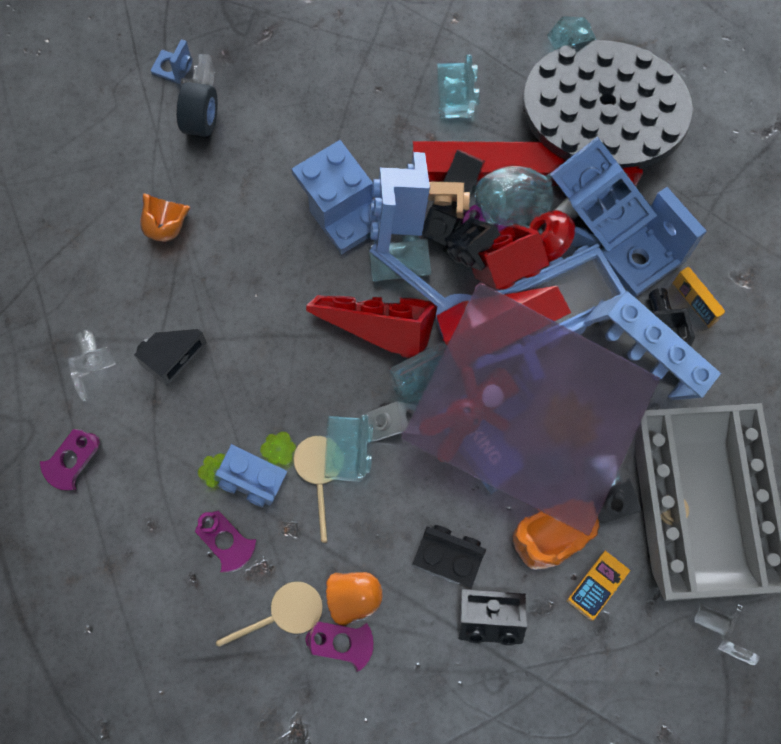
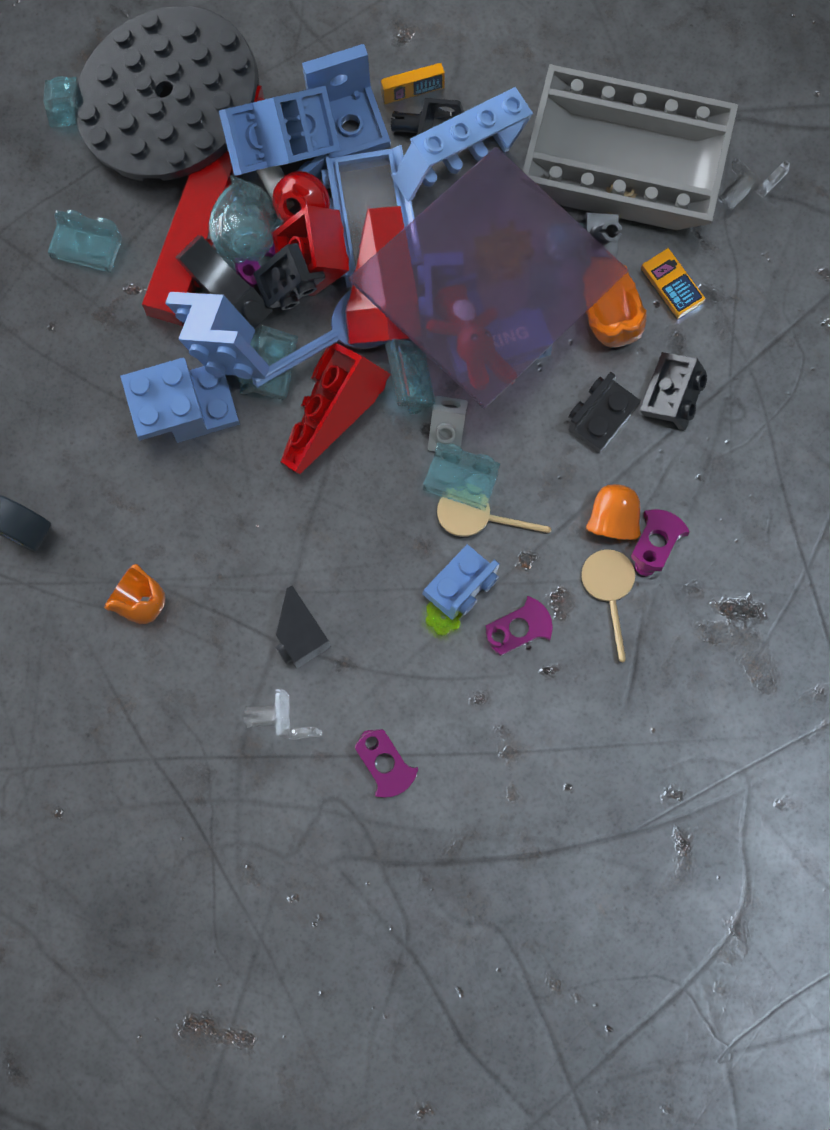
camera: 65 degrees left, 5 degrees up
clear neon green plant [260,432,296,465] -> none
light nougat bracket [428,182,470,218] -> none

